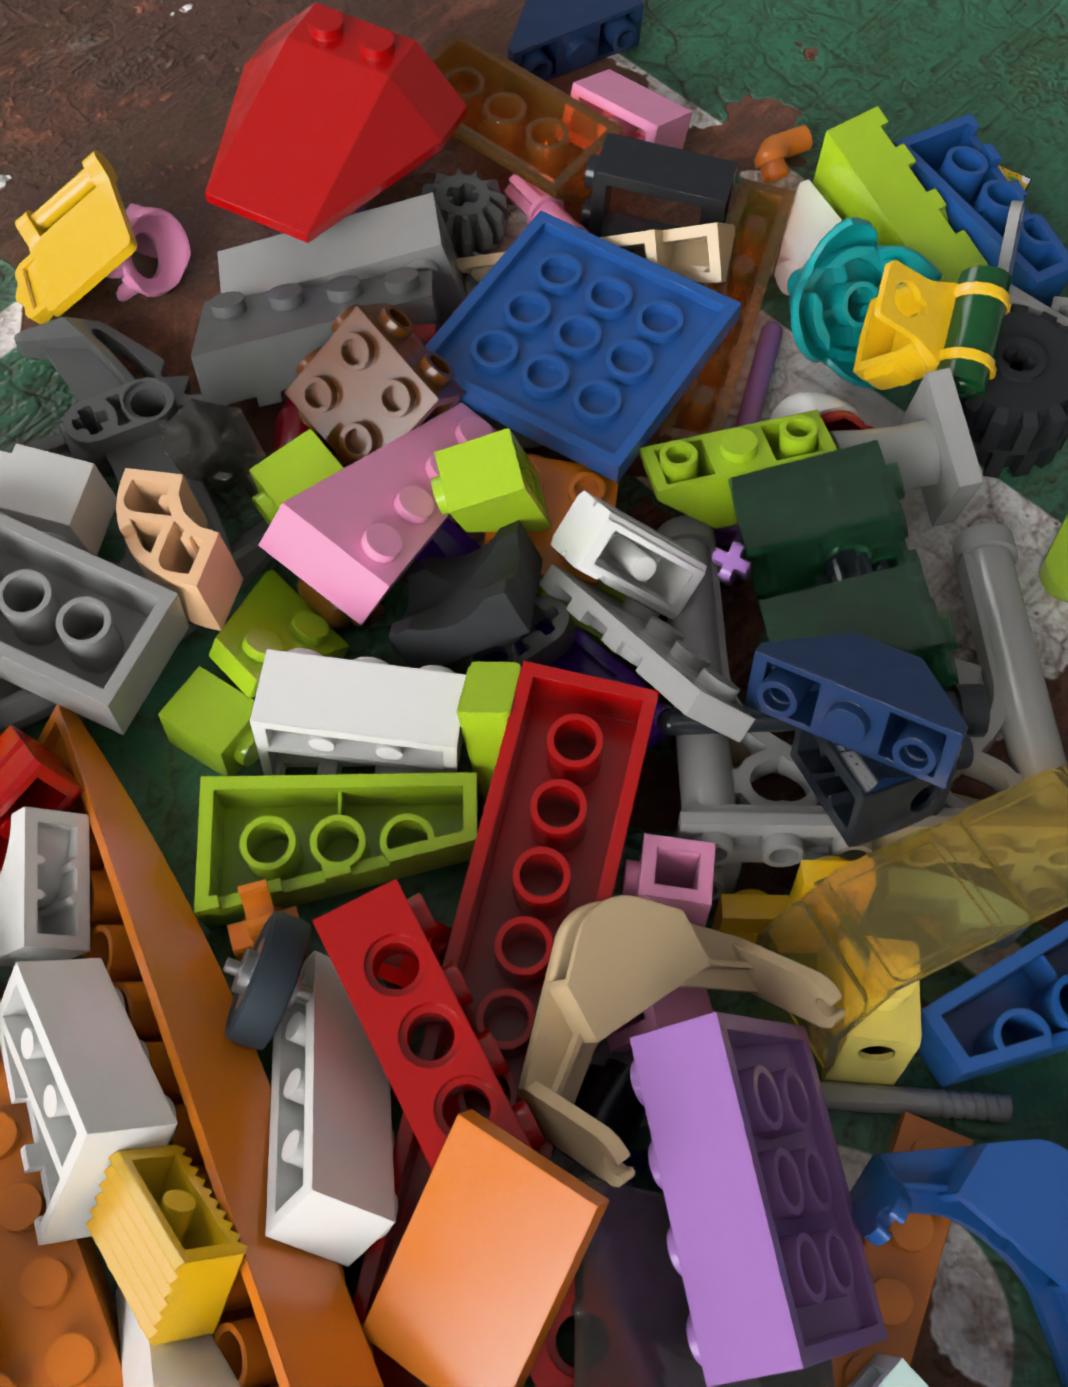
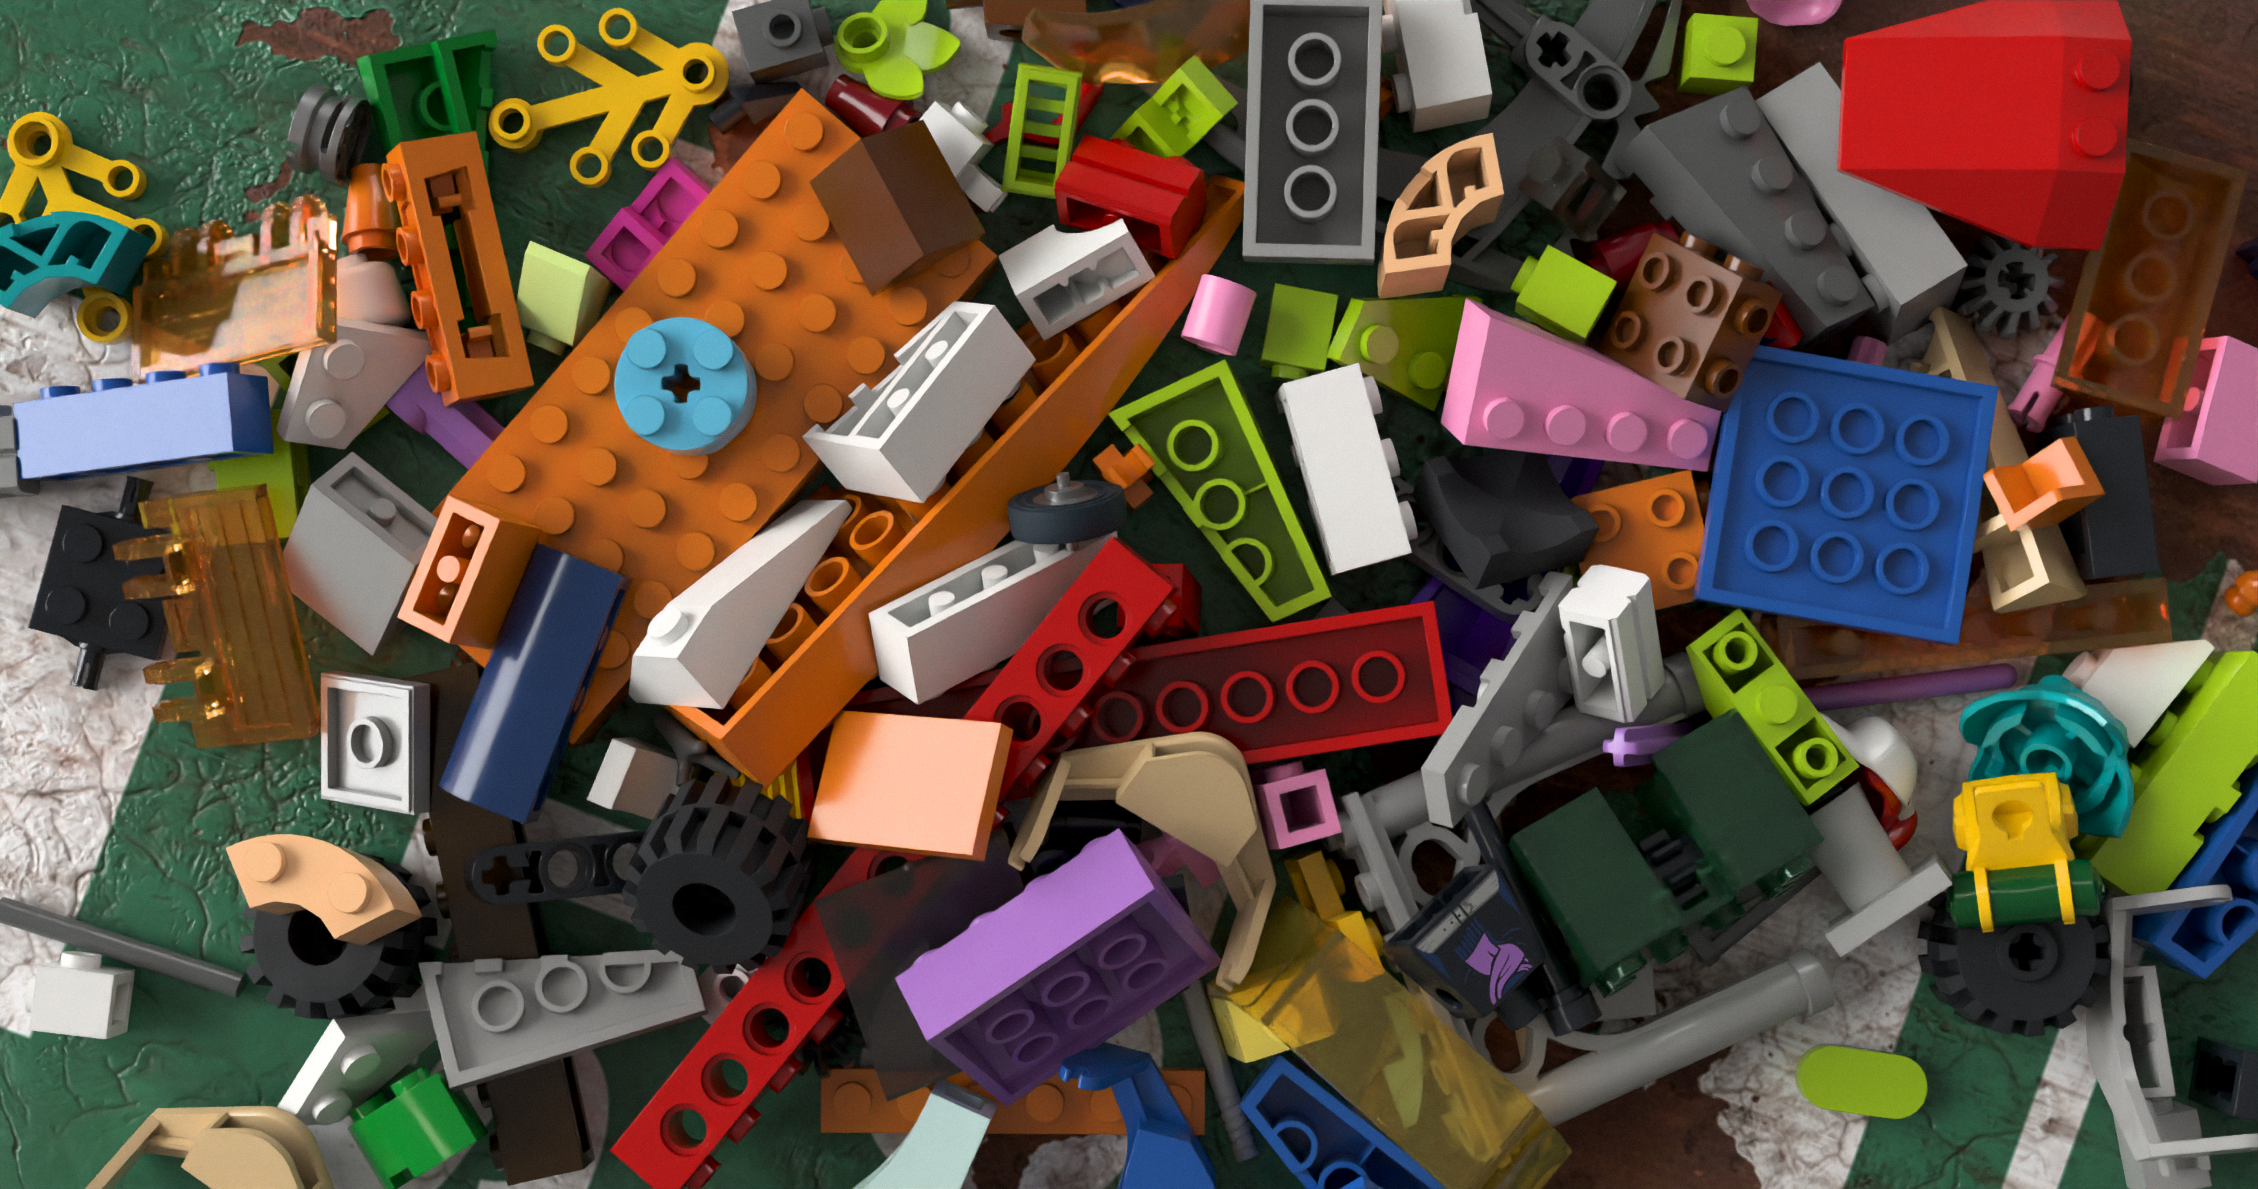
camera: 75 degrees right, 25 degrees up
yellow brick [85,1144,248,1345] -> none
lime slope [431,428,552,532] -> none
lime slope [456,662,521,801] -> none
dark blue slope [744,632,969,789] -> none
none -> bright pink piece [1181,274,1257,356]
none -> lime brick [1676,13,1758,96]
none -> orange panel [1983,436,2106,532]

